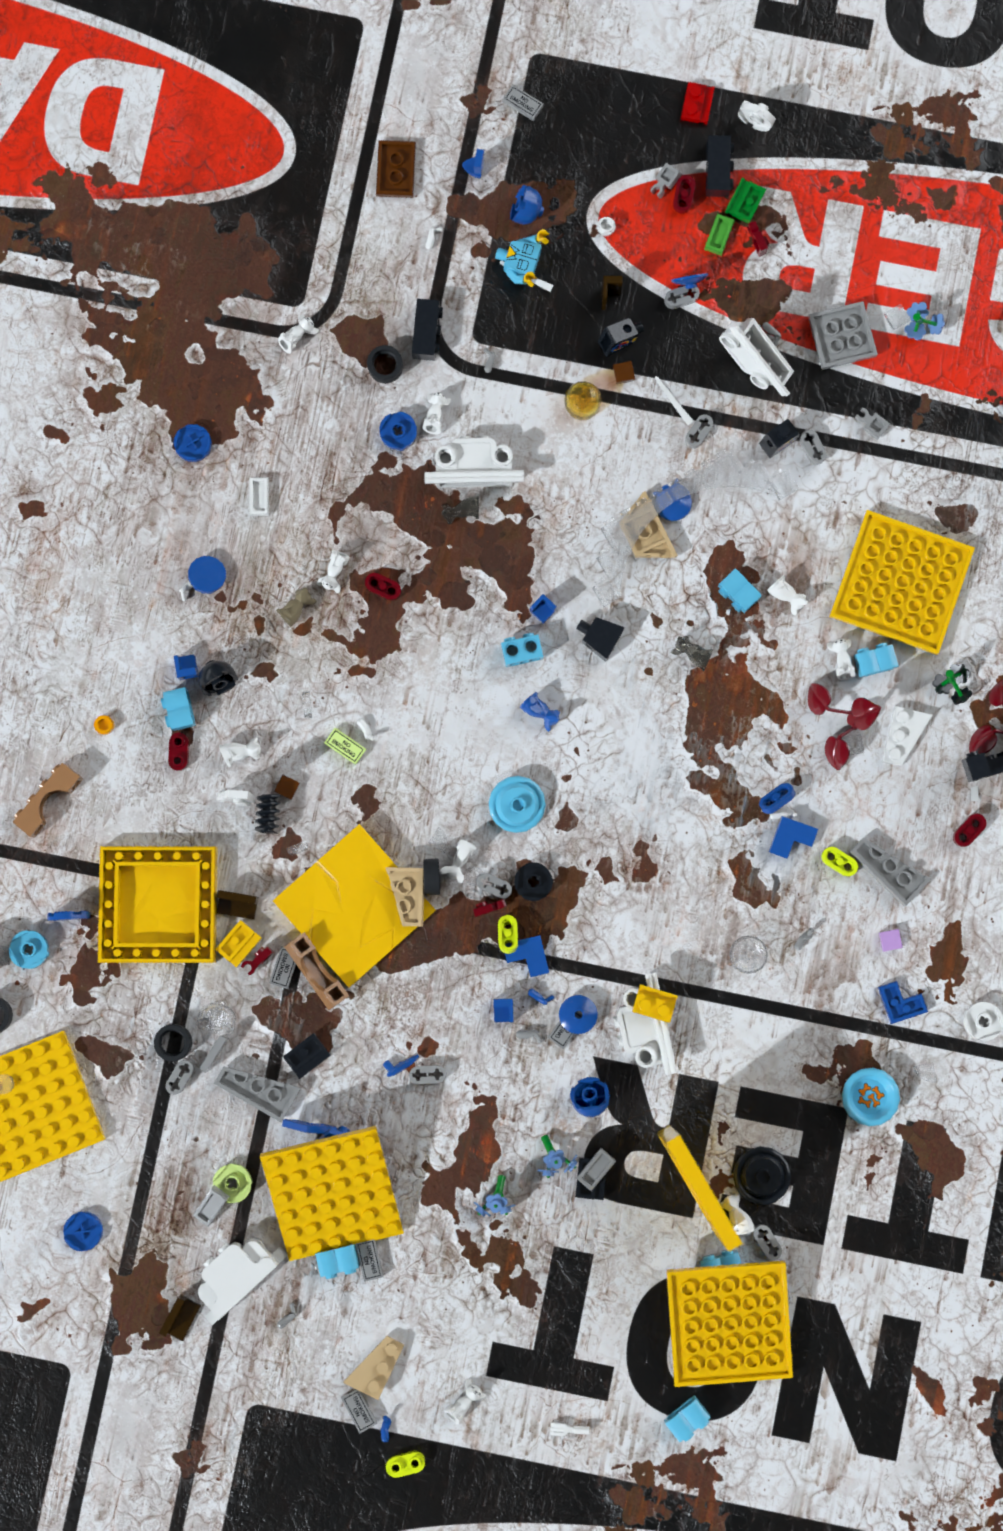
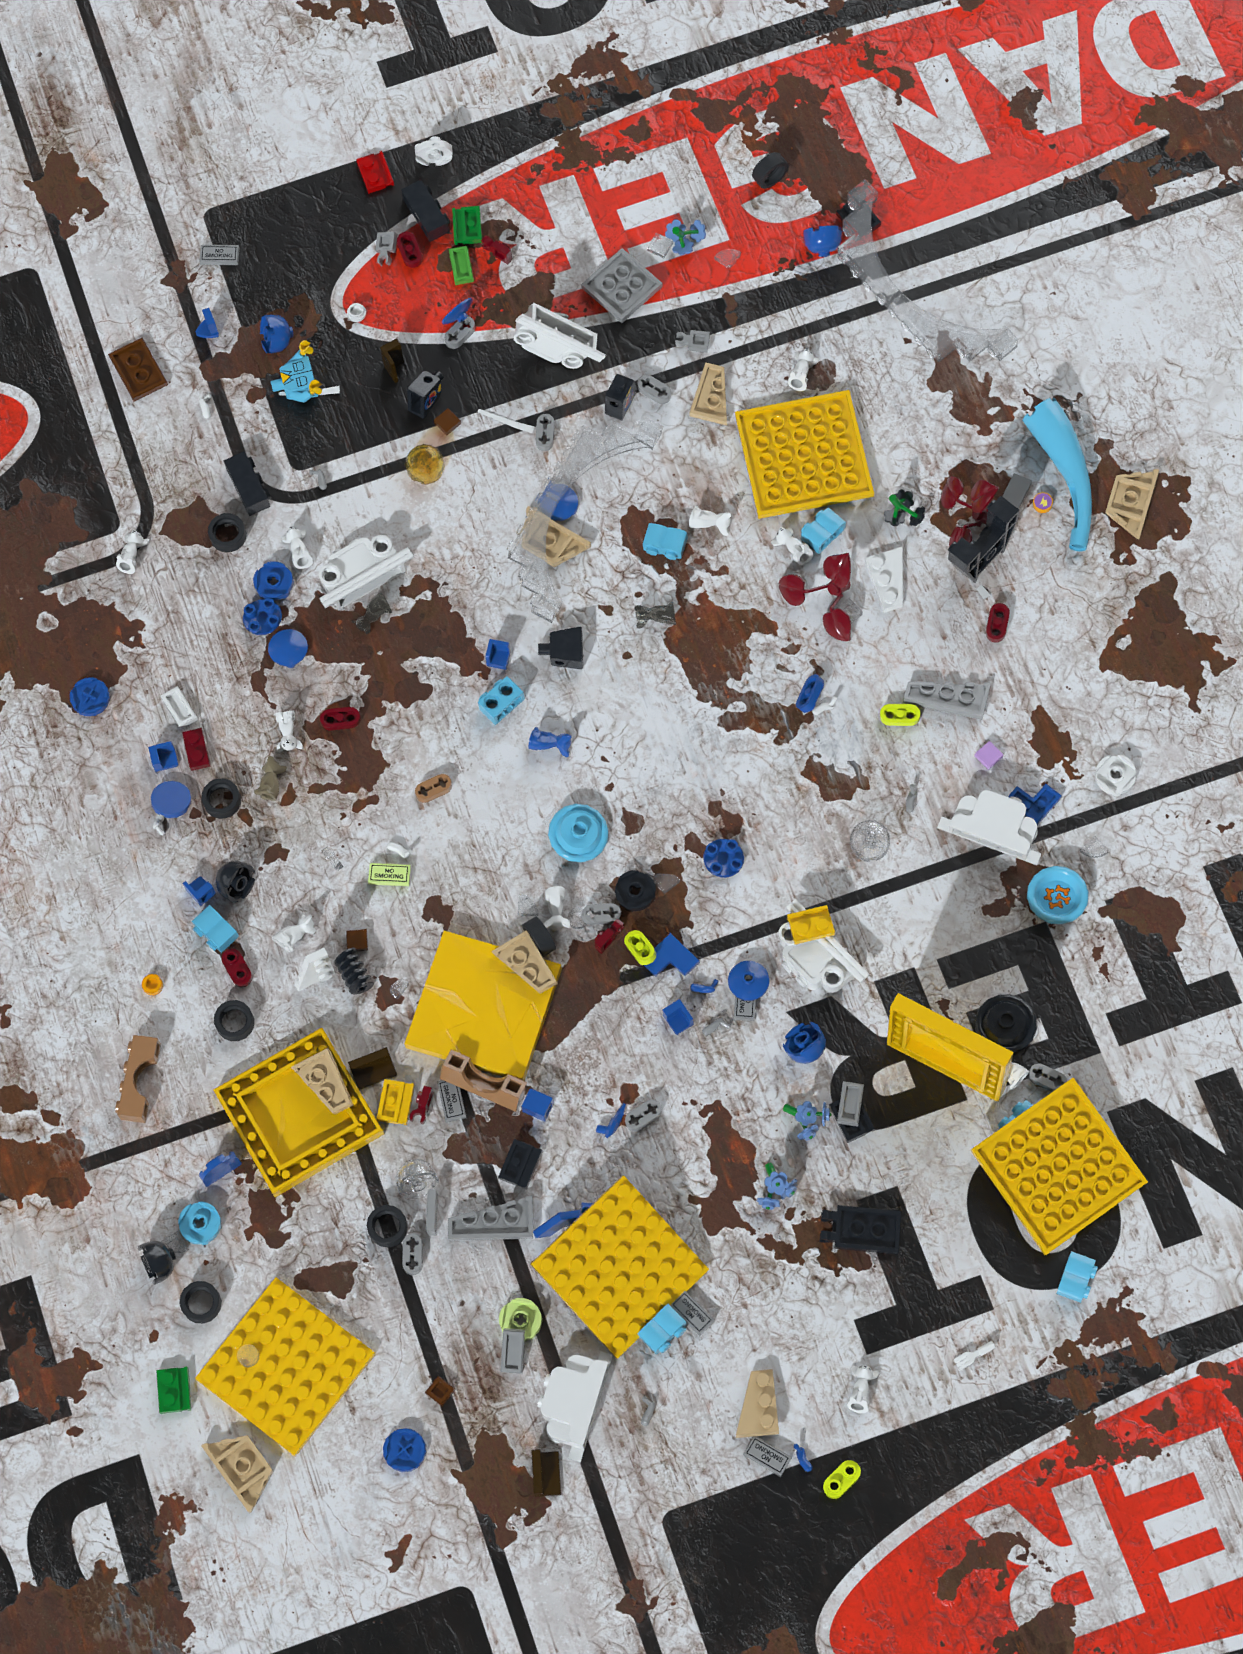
camera: 25 degrees left, 15 degrees down
blue tile [769,816,818,859] -> none
none -> blue panel [148,741,179,772]
none -> dark red plate [182,727,211,771]
none -> black tyre [201,778,241,819]
none -> black tyre [214,1000,254,1041]
none -> blue dish [243,598,282,635]
none -> blue dish [268,629,308,668]
none -> tan wing [291,1048,353,1114]
none -> medium nougat beam [415,774,452,803]
none -> reddish brown tile [425,1376,455,1407]
none -> blue panel [521,1089,554,1122]
none -> clear tile [652,873,680,894]
none -> tan wing [689,363,727,425]
none -> blue dish [703,839,744,878]
none -> clear tile [714,249,741,269]
none -> white animal [788,348,819,391]
none -> black tile [819,1205,901,1254]
none -> white brick [937,789,1041,865]

